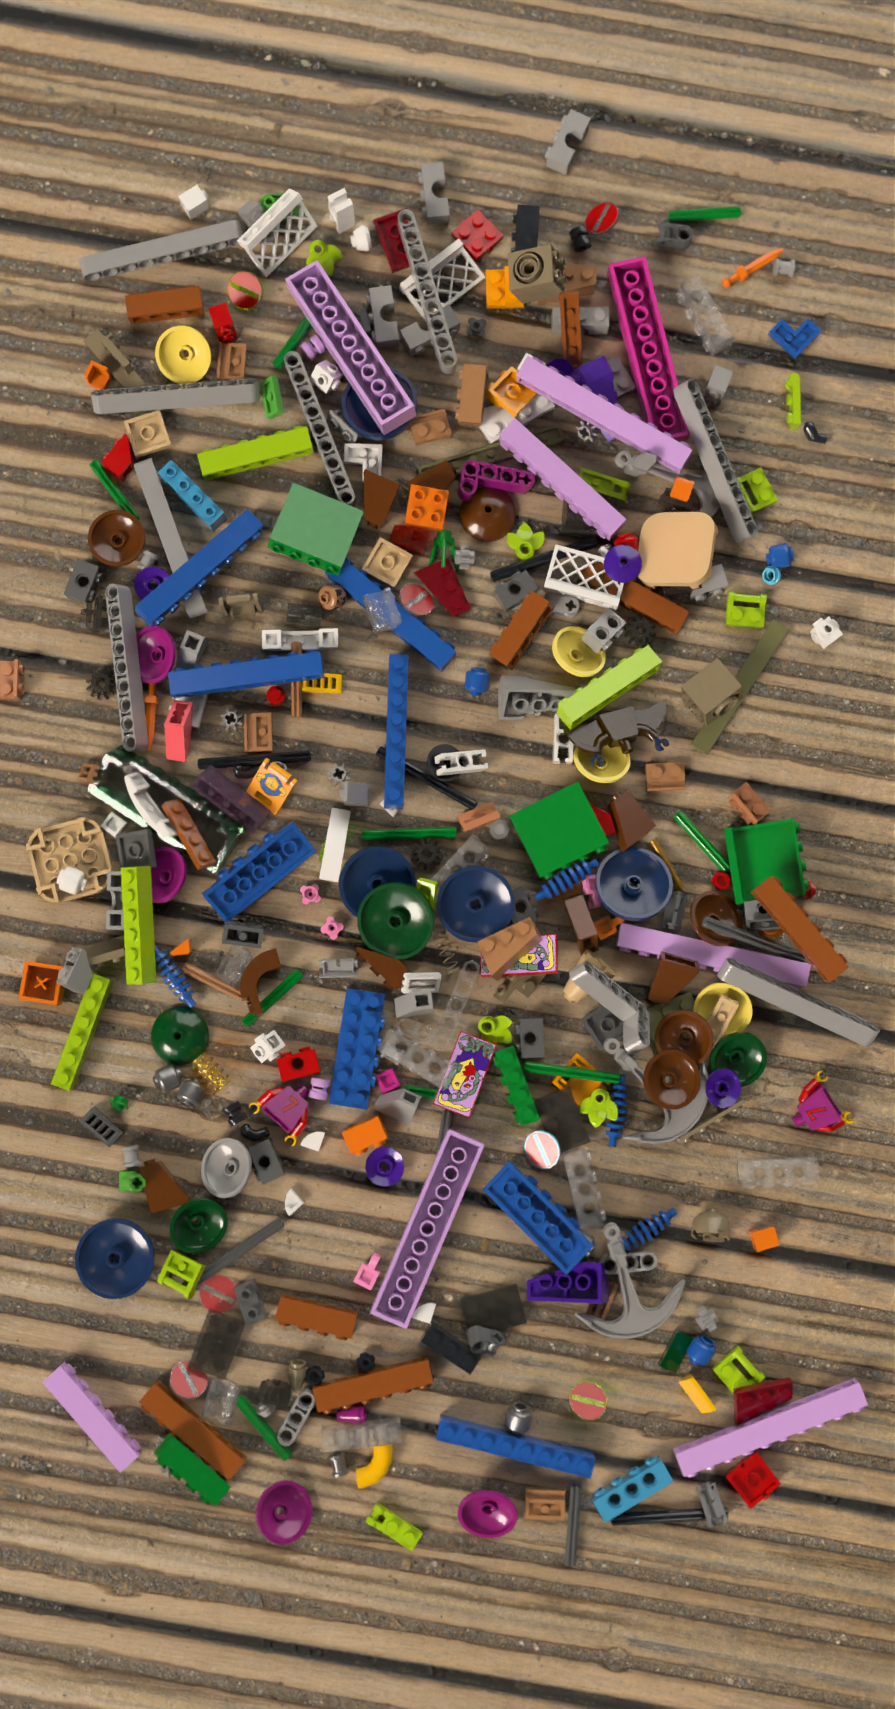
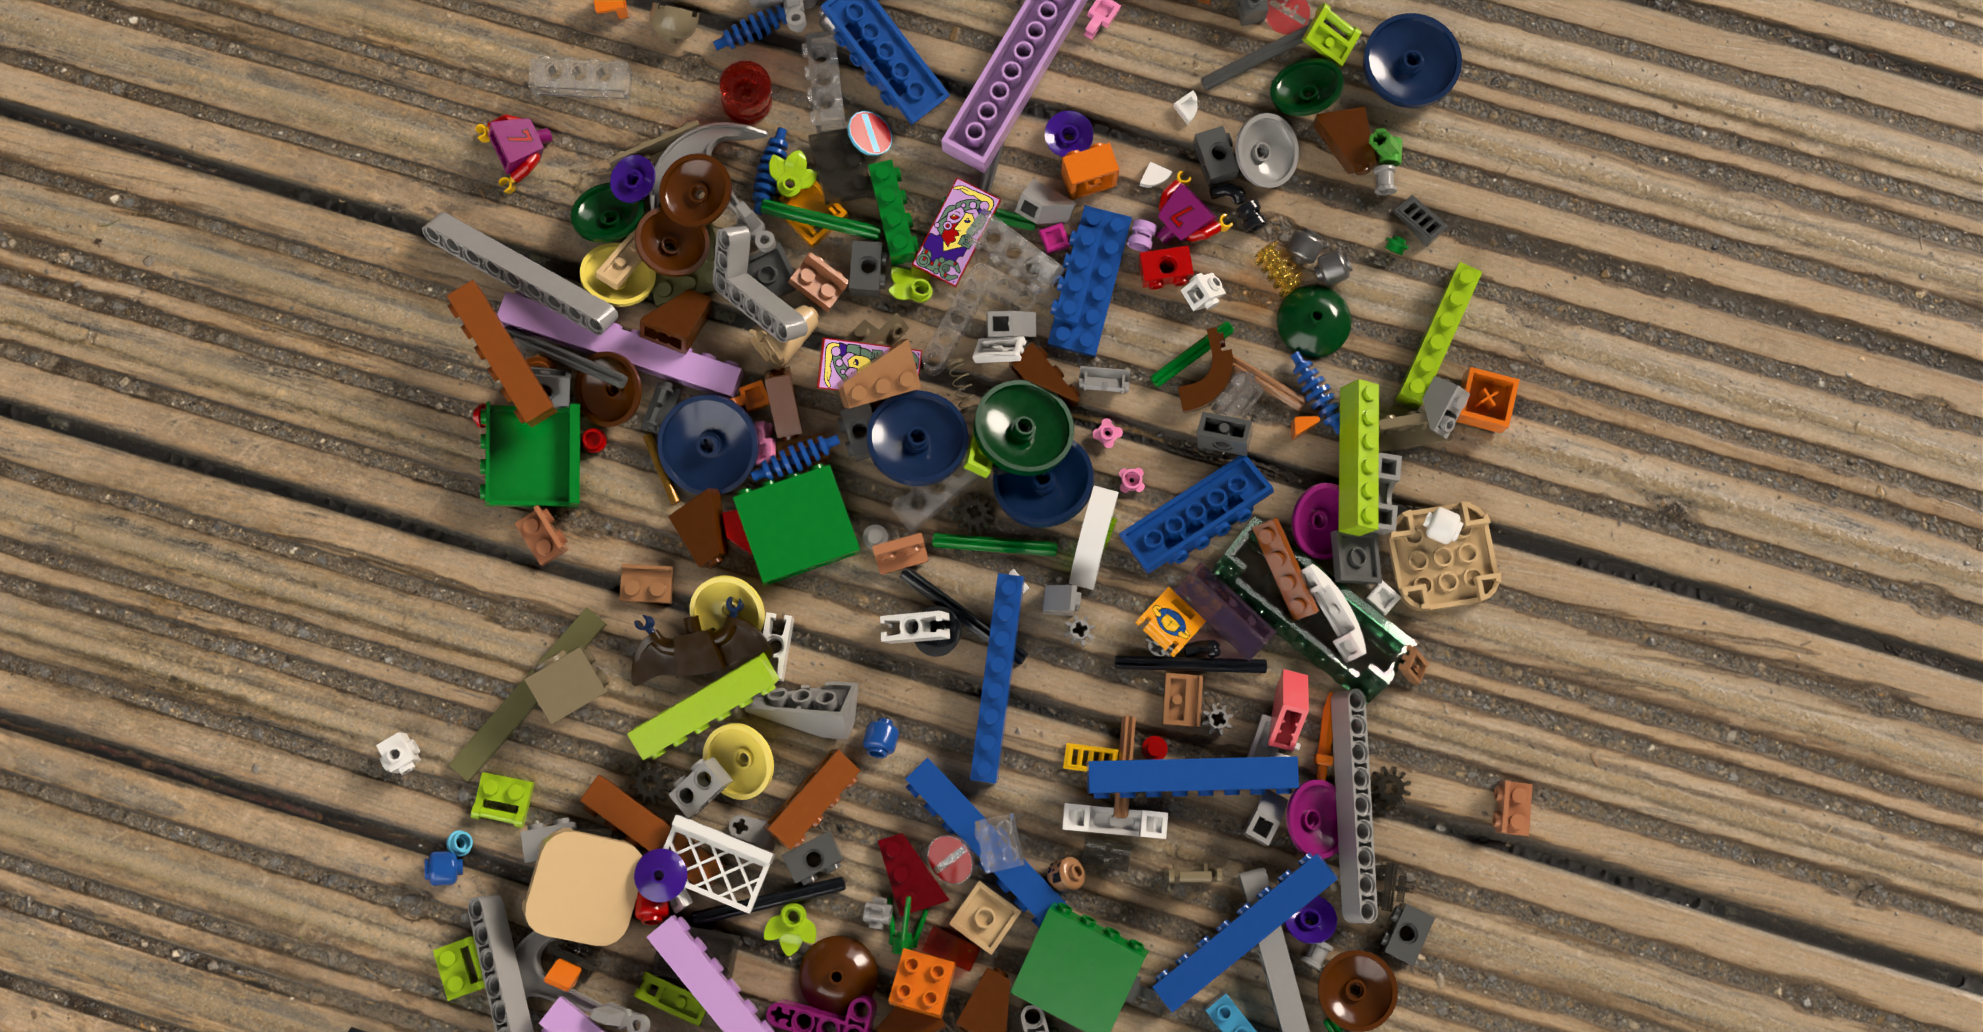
camera: 170 degrees left, 5 degrees down
green axle [674,811,730,872] -> none
none -> clear red wheel [720,61,772,125]
none -> nougat bracket [787,252,849,312]

